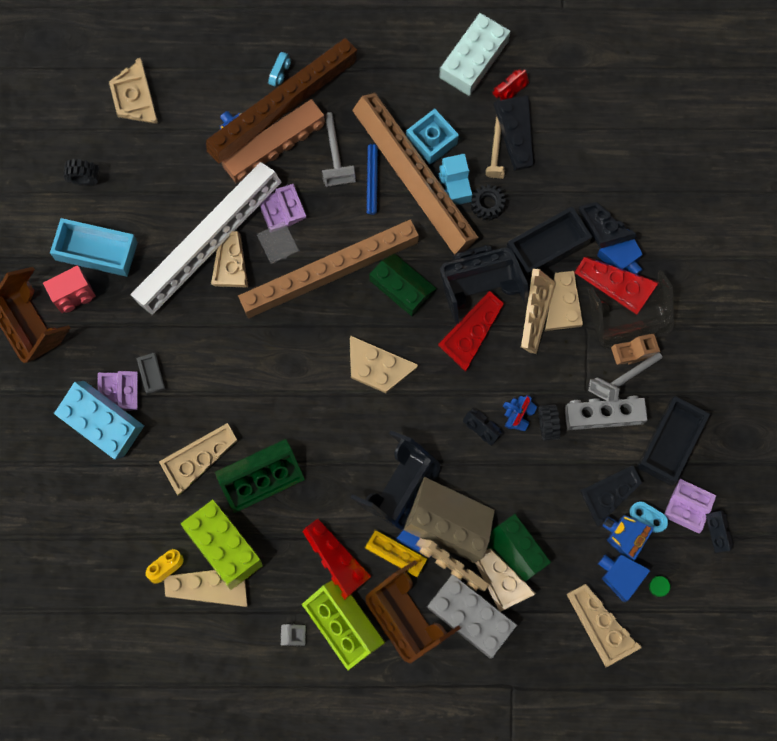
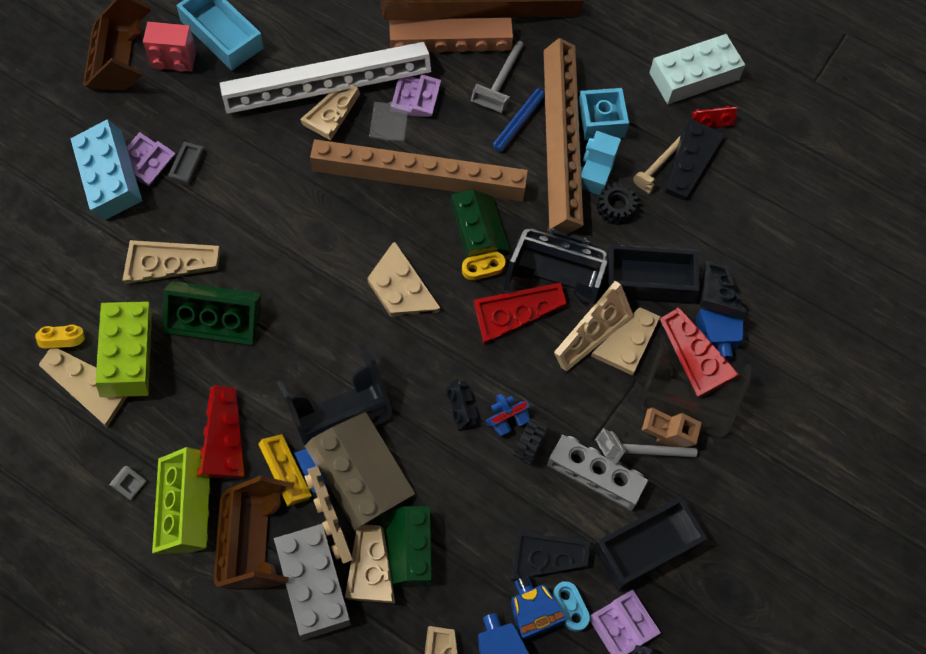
camera: 30 degrees right, 10 degrees down
none -> yellow plate [462,251,505,280]

